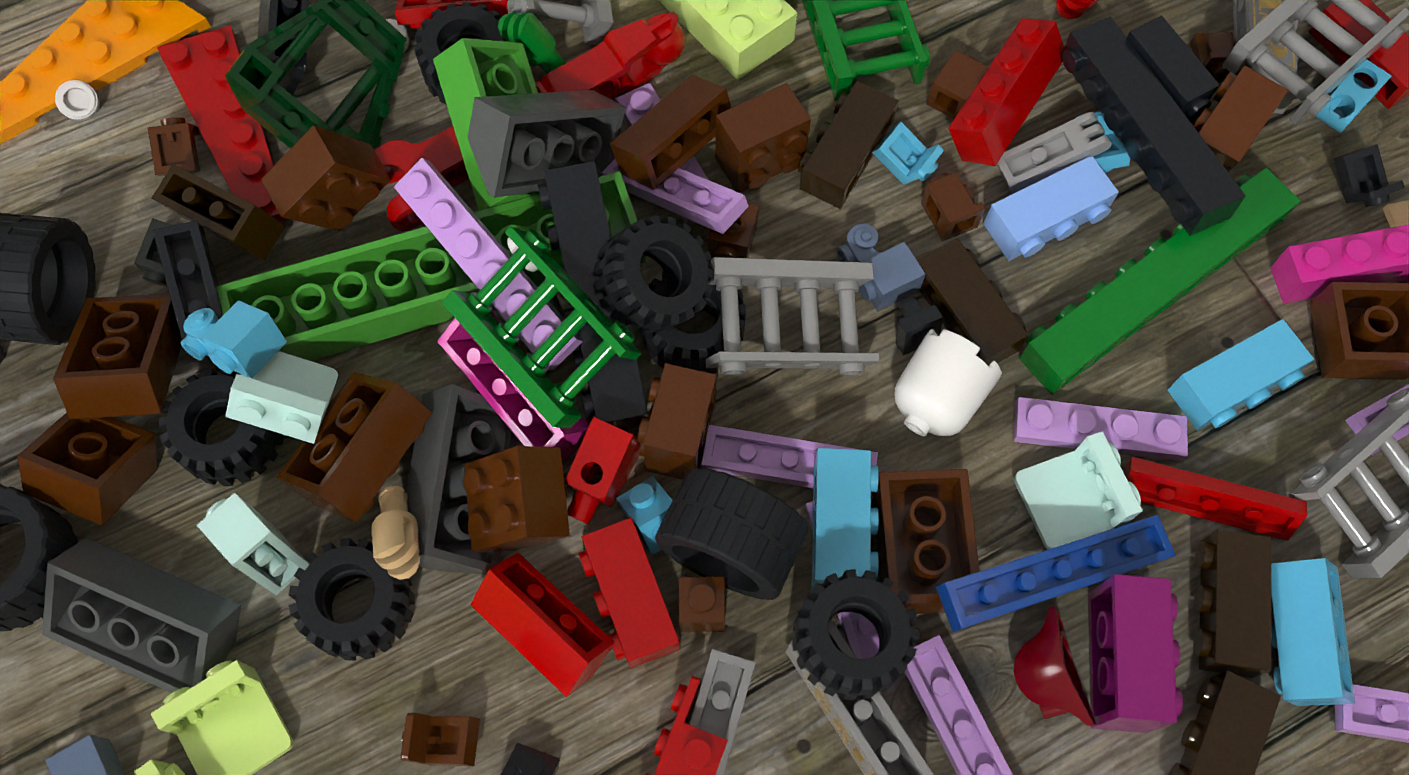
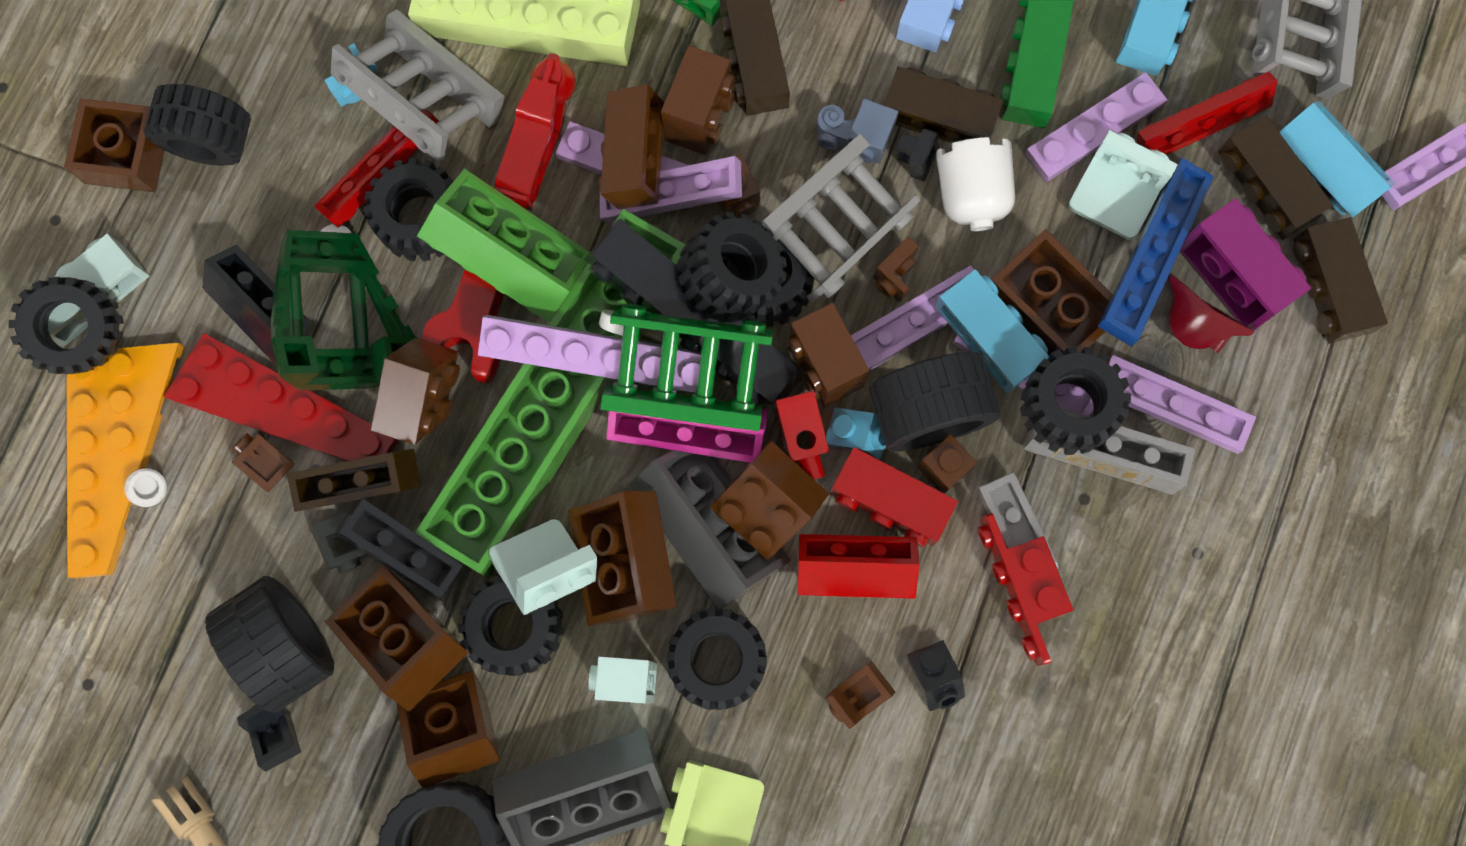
camera: 35 degrees left, 10 degrees up
medium azure brick [180,300,287,378] -> none
tan arm [372,486,420,580] -> none
dark grey slope [468,90,626,198] -> none
green arm [498,12,567,75] -> none
medium azure bracket [872,122,944,185] -> none
reddish brown brick [921,173,986,242] -> none
none -> reddish brown bracket [873,236,919,302]

